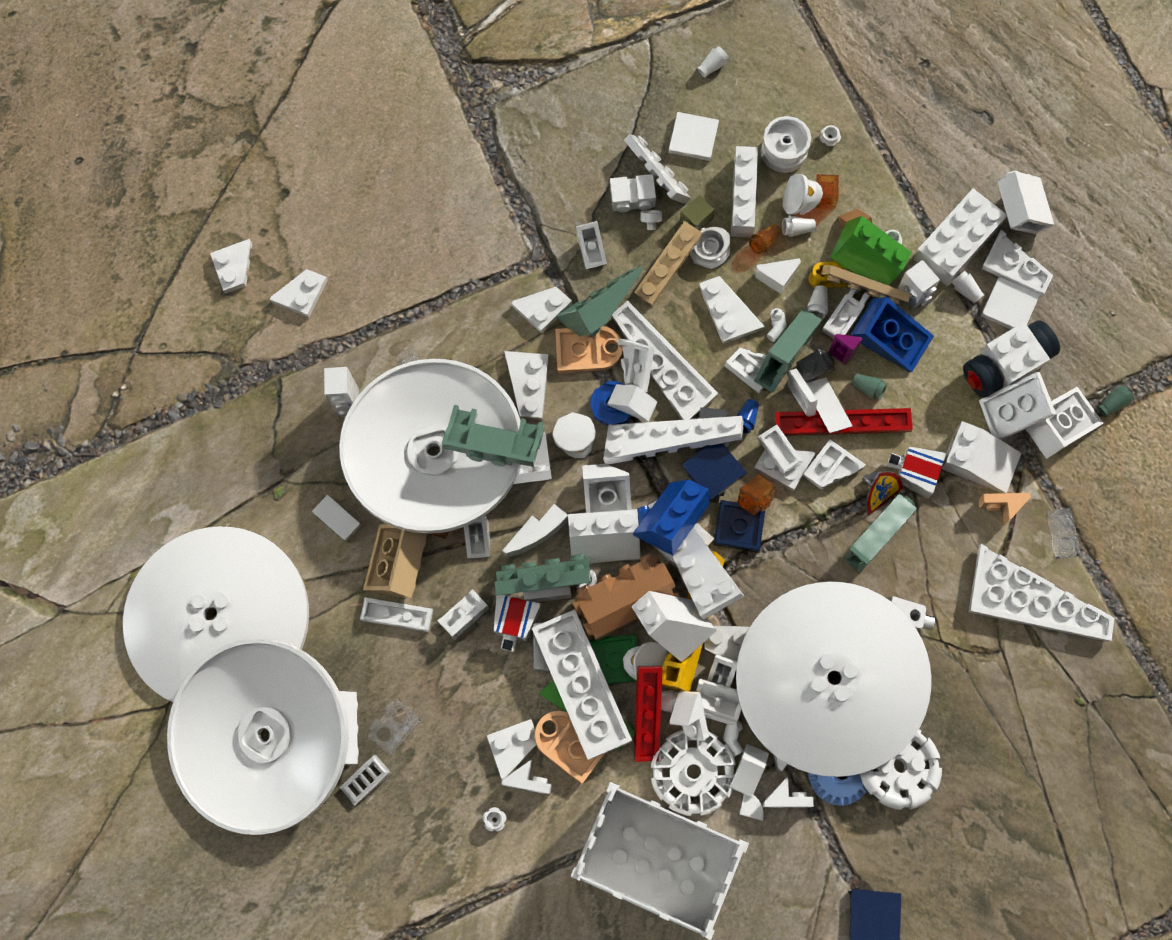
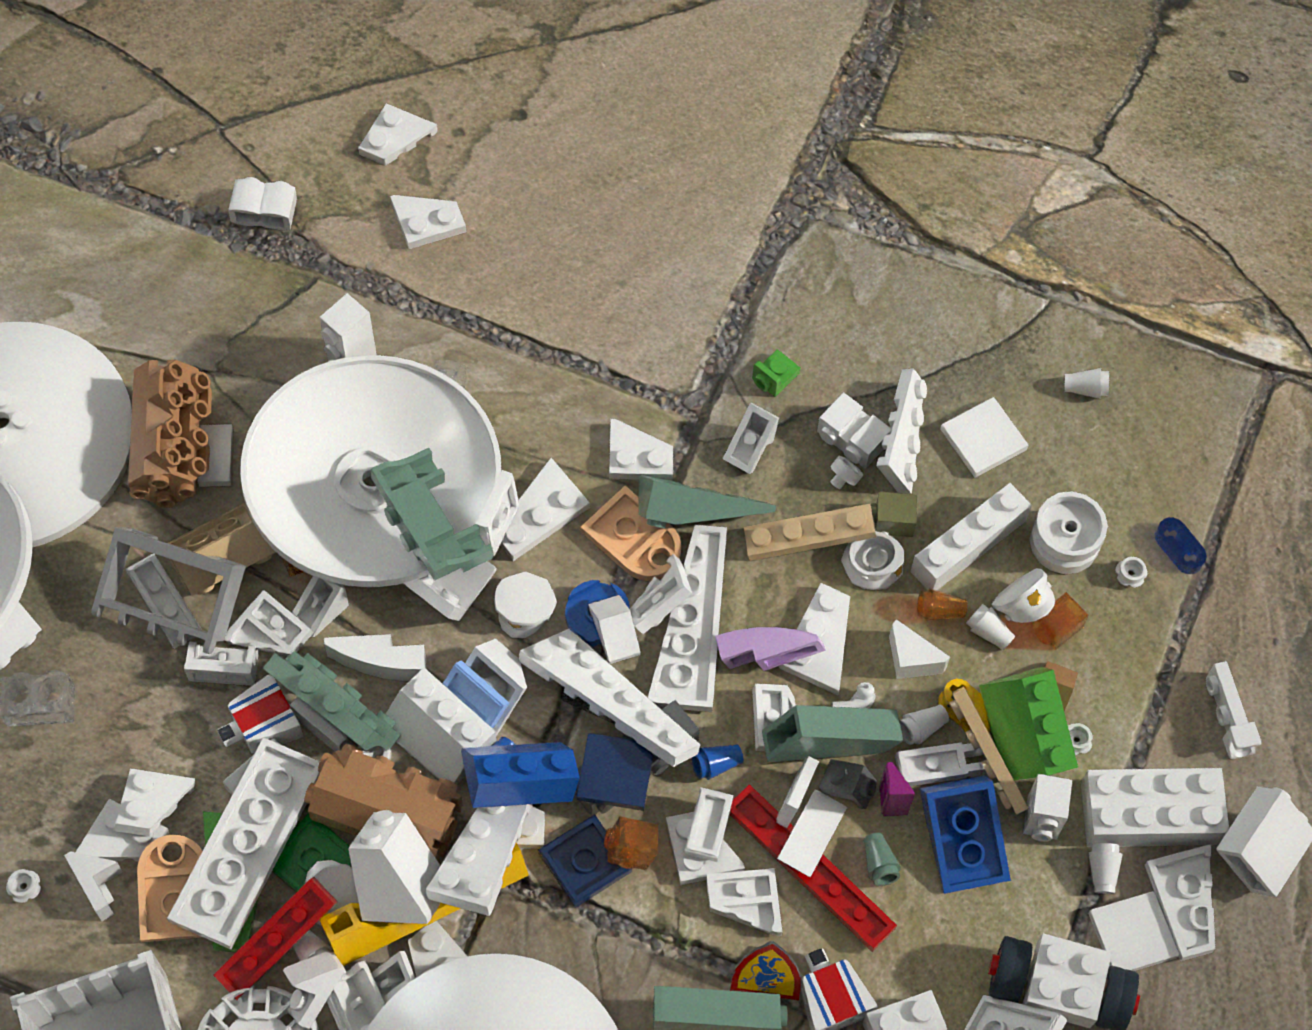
camera: 40 degrees right, 10 degrees down
none -> light grey hinge [91,527,246,654]
none -> white wing [115,768,195,836]
none -> medium nougat brick [128,360,212,508]
none -> white wing [225,590,314,656]
none -> white brick [228,177,297,230]
none -> light blue tile [443,660,509,728]
none -> white tile [475,470,519,556]
none -> lavender slope [715,627,826,671]
none -> bright green bracket [752,349,801,397]
none -> clear blue beam [1155,517,1207,574]
none -> white plate [1206,661,1261,759]

